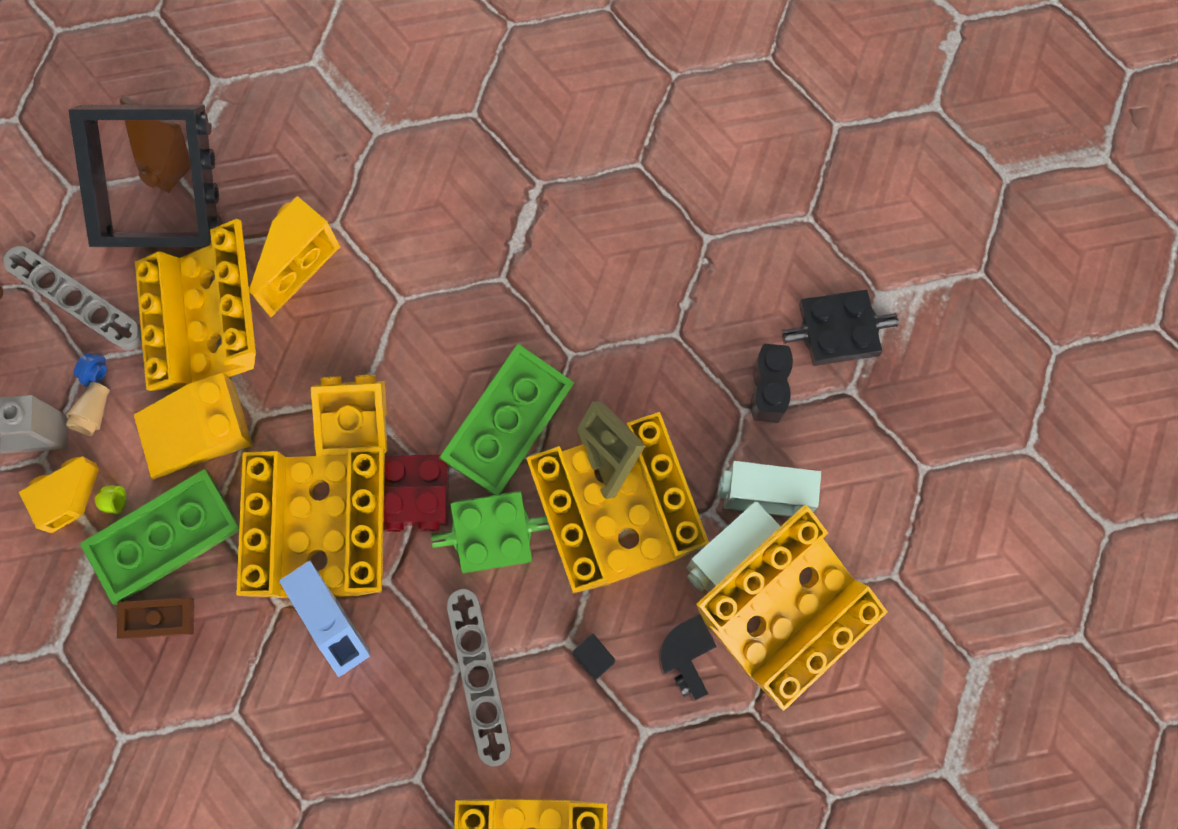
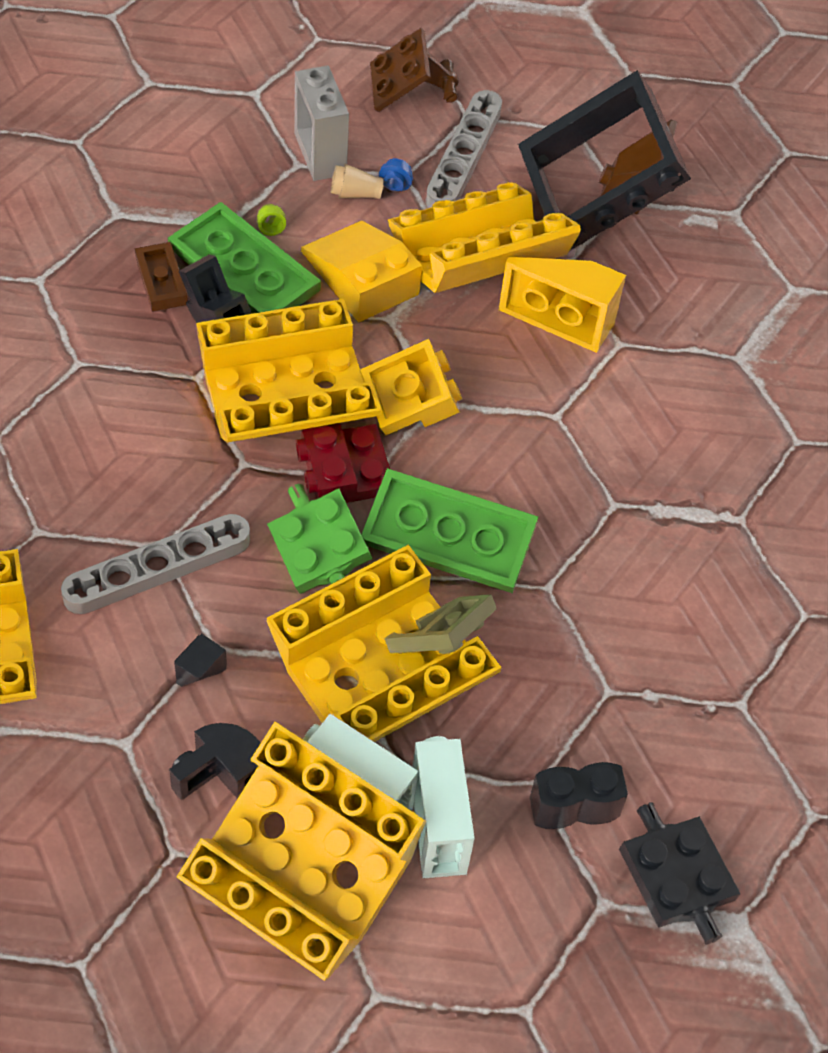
camera: 70 degrees right, 20 degrees down
yellow slope [19,456,99,533] -> none
light blue slope [279,560,370,677] -> none
none -> black brick [179,254,252,323]

